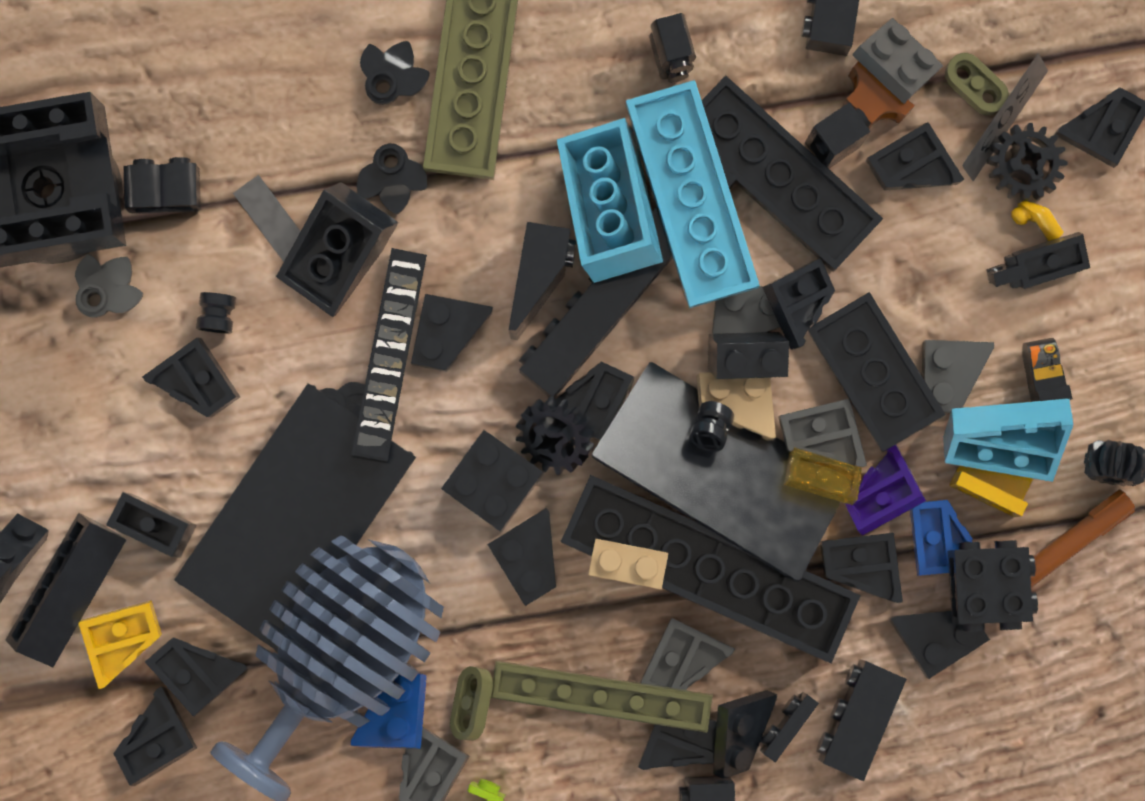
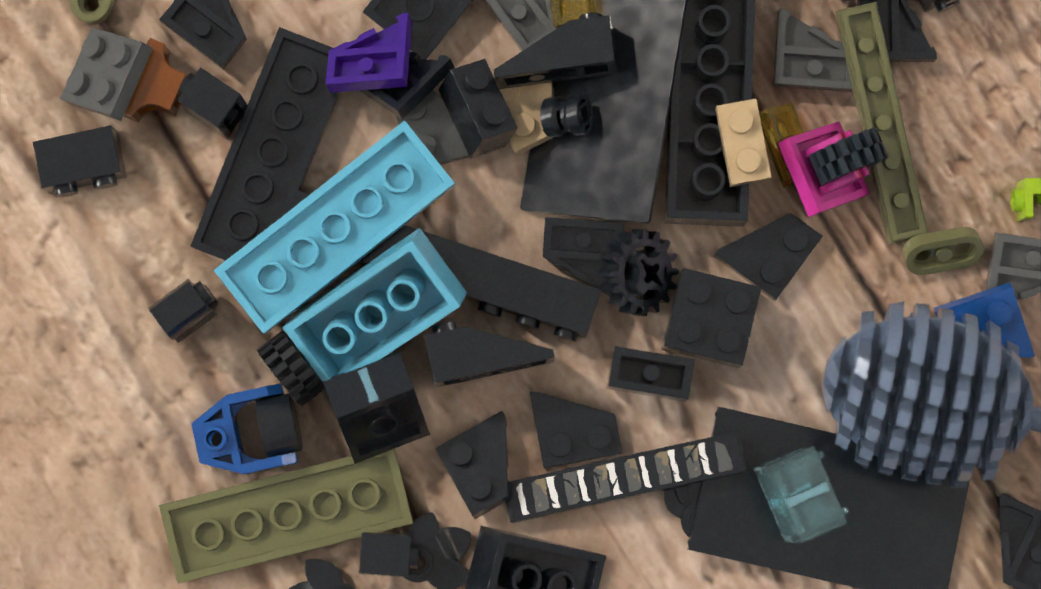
camera: 110 degrees left, 0 degrees up
none -> blue piece [191,384,303,475]
none -> black tyre [257,330,325,407]
none -> black container [323,353,430,464]
none -> dark purple wing [325,13,412,93]
none -> black brick [359,532,420,577]
none -> black wing [435,411,510,520]
none -> black slope [494,12,618,89]
none -> black brick [607,346,695,402]
none -> clear light blue container [753,446,849,543]
none -> clear yellow plate [759,103,804,188]
none -> dark pink plate [778,121,889,217]

